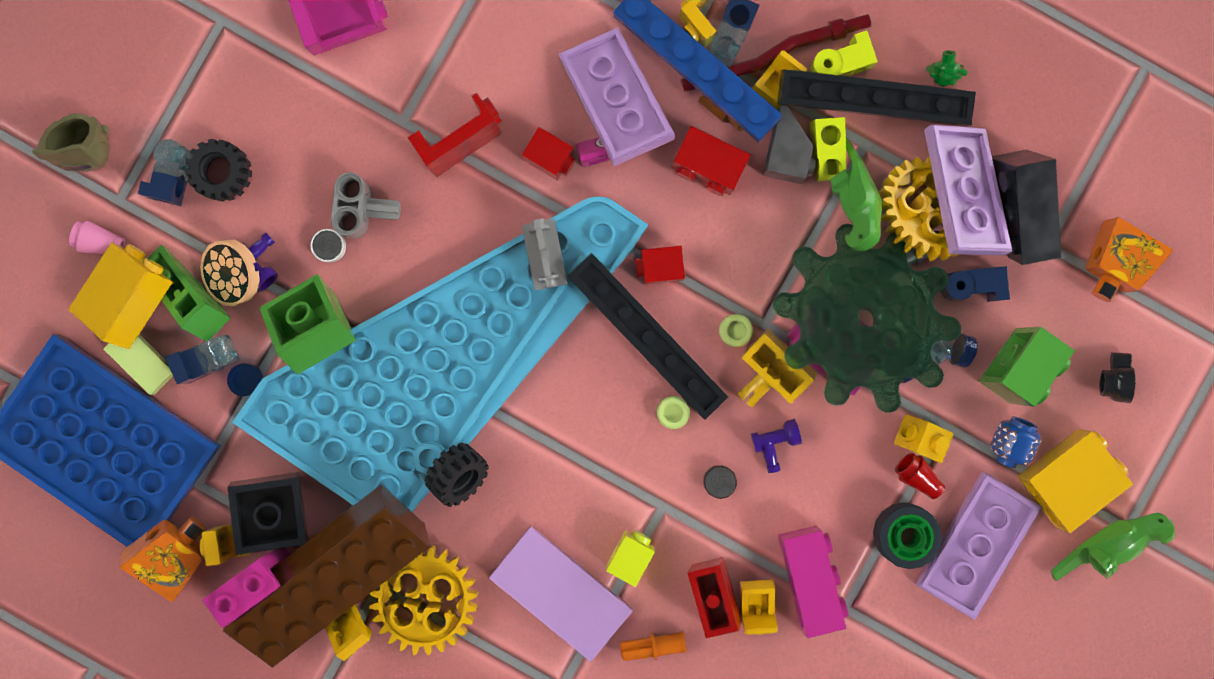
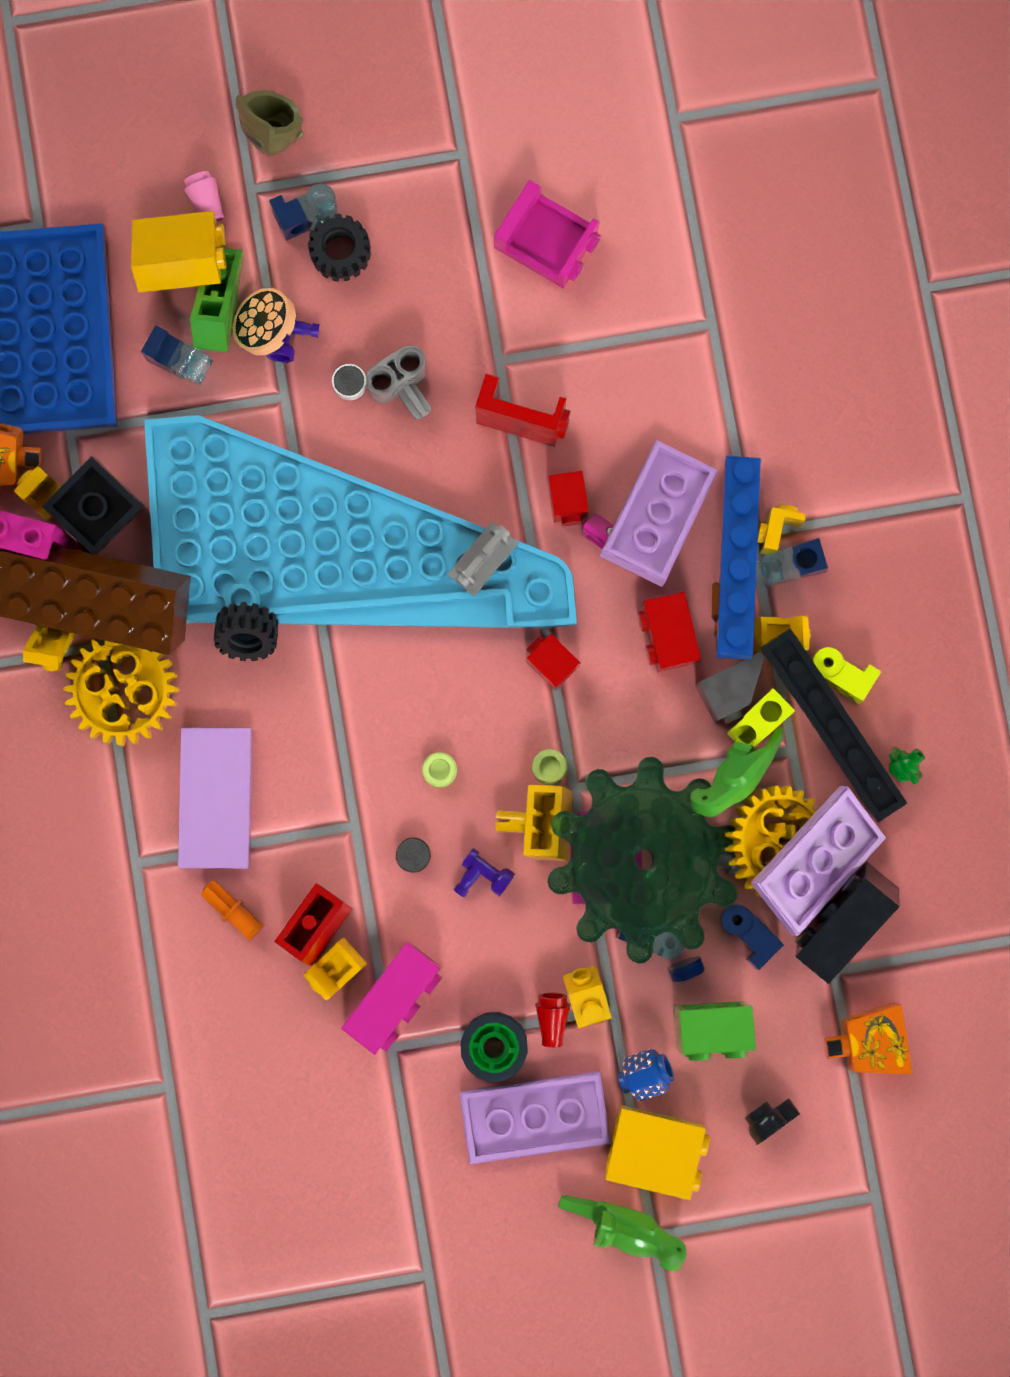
camera: 50 degrees right, 5 degrees down
yellowish green tile [103,334,173,395] -> none
clear blue tile [227,363,263,396] -> none
bright green brick [260,274,356,375] -> none
black plate [567,253,728,420] -> none
neon yellow brick [606,530,655,587] -> none
dark red bar [681,14,871,92] -> none

